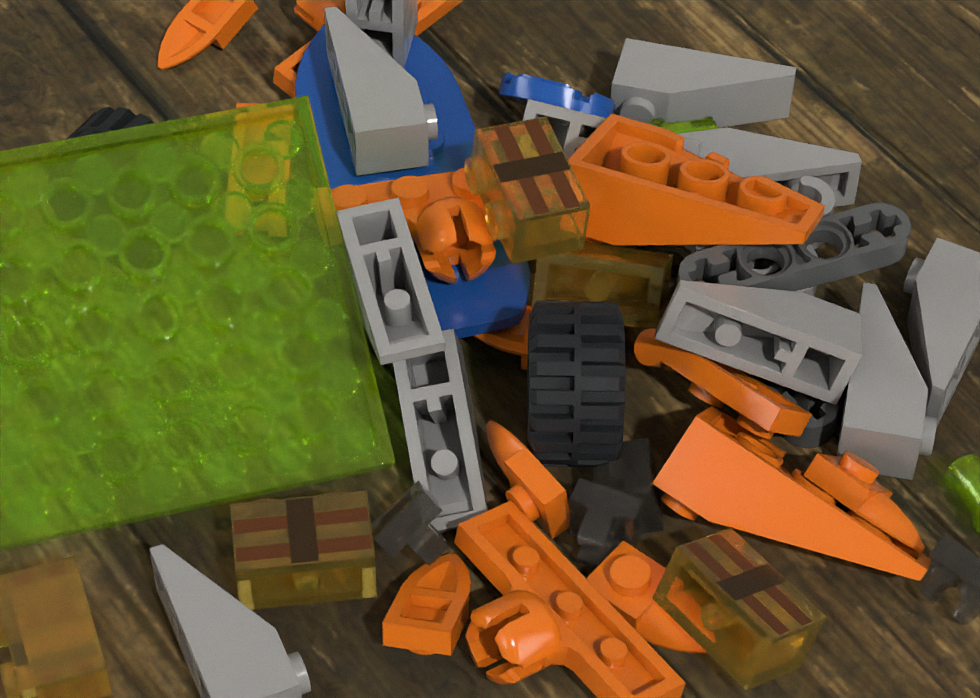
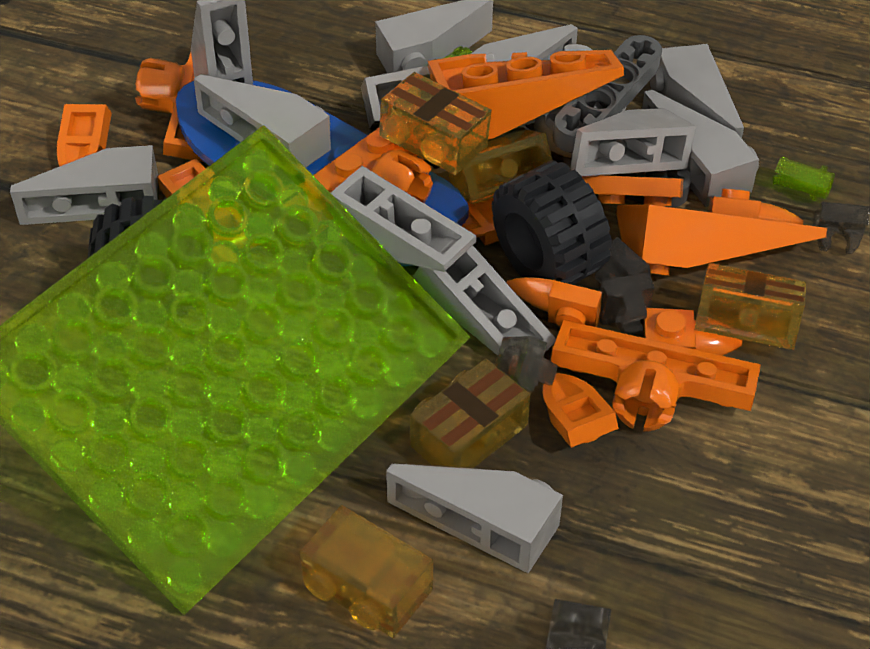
camera: 35 degrees left, 0 degrees up
blue tile [497,73,616,118] -> none
none -> light grey slope [10,145,159,225]

